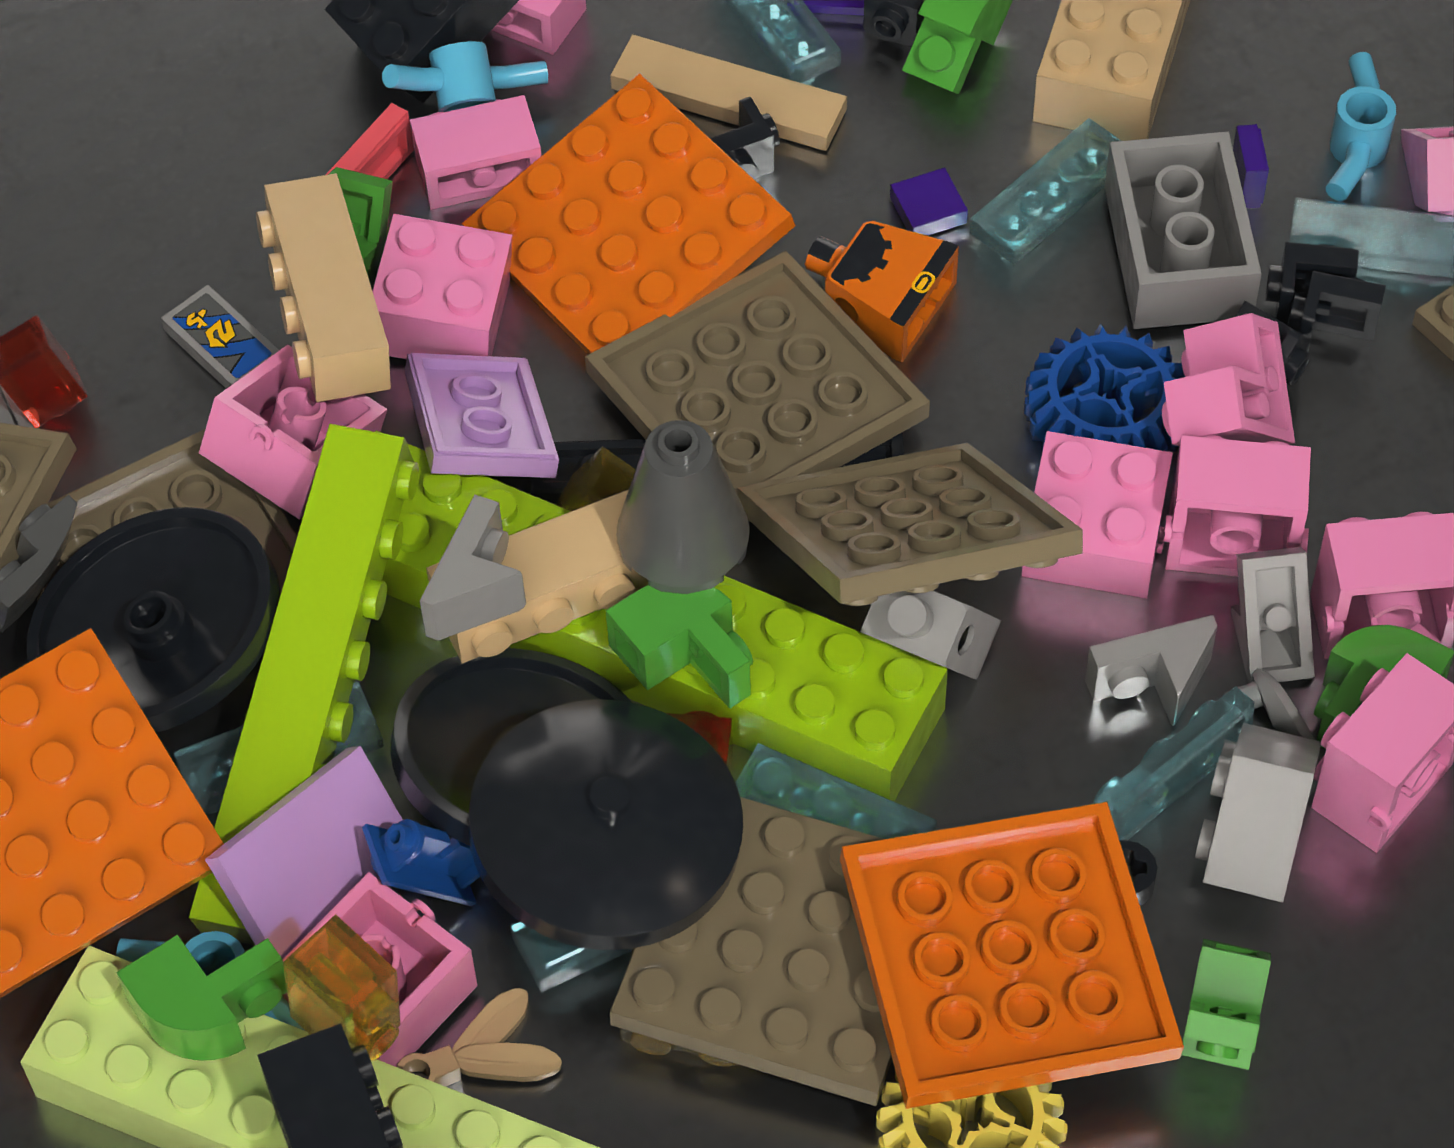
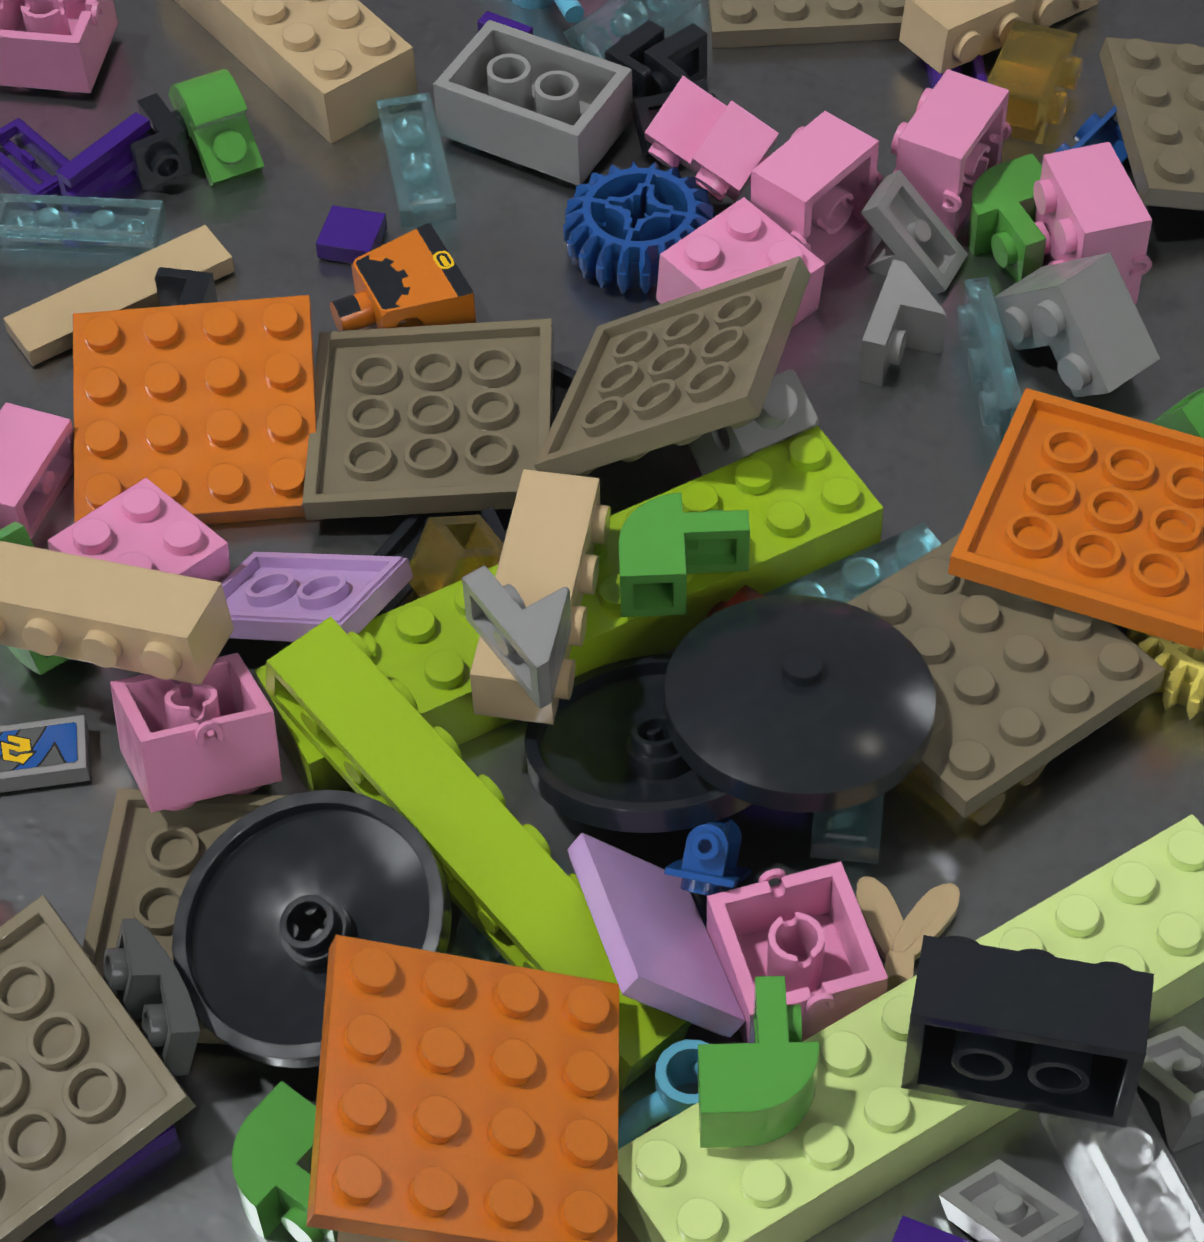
camera: 55 degrees left, 5 degrees down
clear yellow brick [283,914,401,1061] -> none
dark grey cone [617,420,749,594] -> none
light grey bar [1224,668,1321,766] -> none

